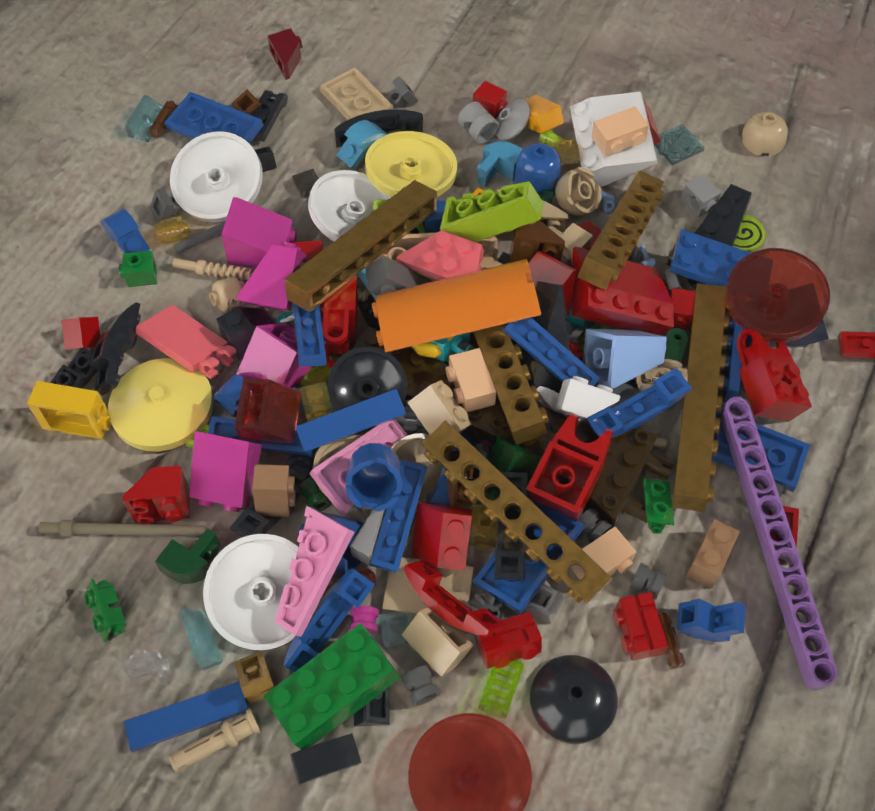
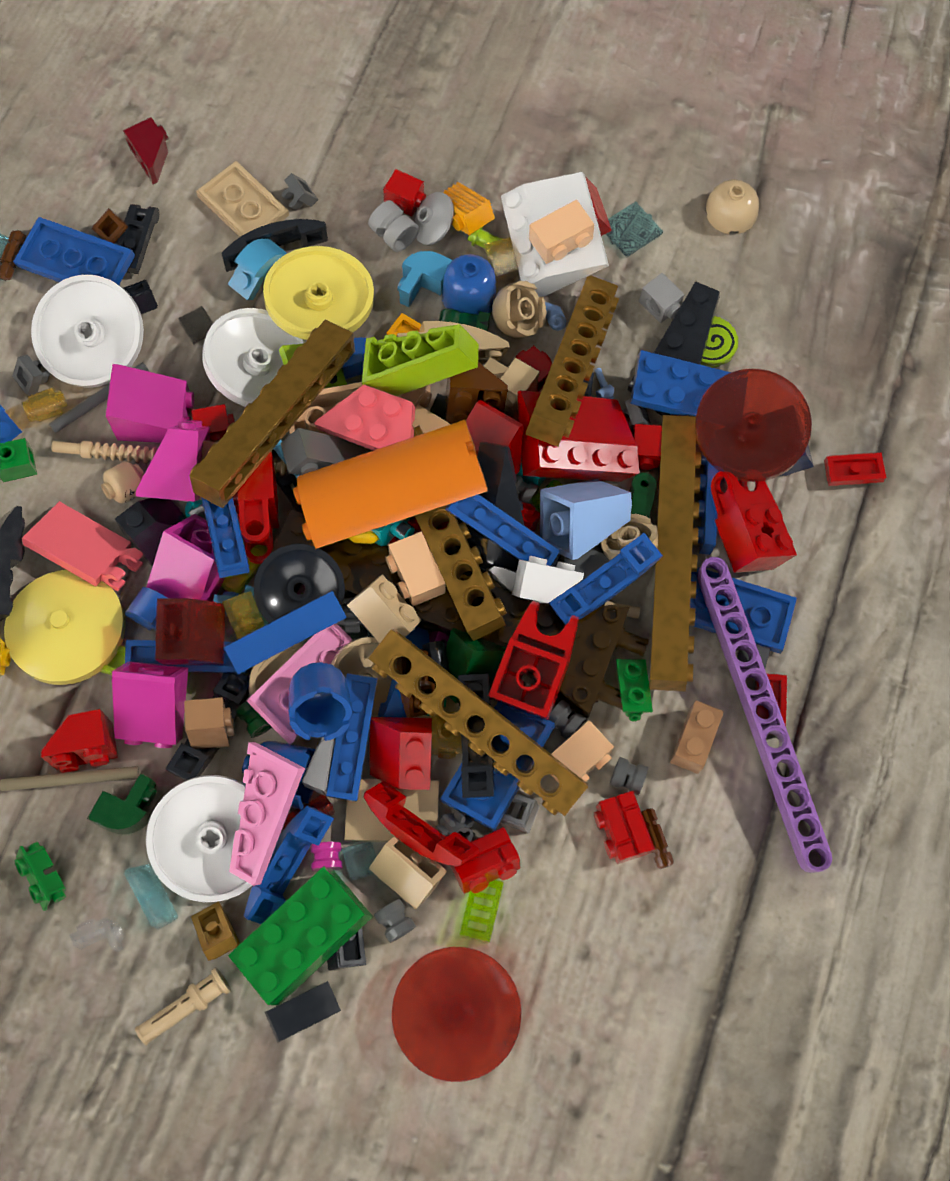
camera: 10 degrees left, 10 degrees up
blue tile [124,682,248,752] -> none
black dish [530,655,618,744] -> none
blue brick [676,599,746,642] -> none

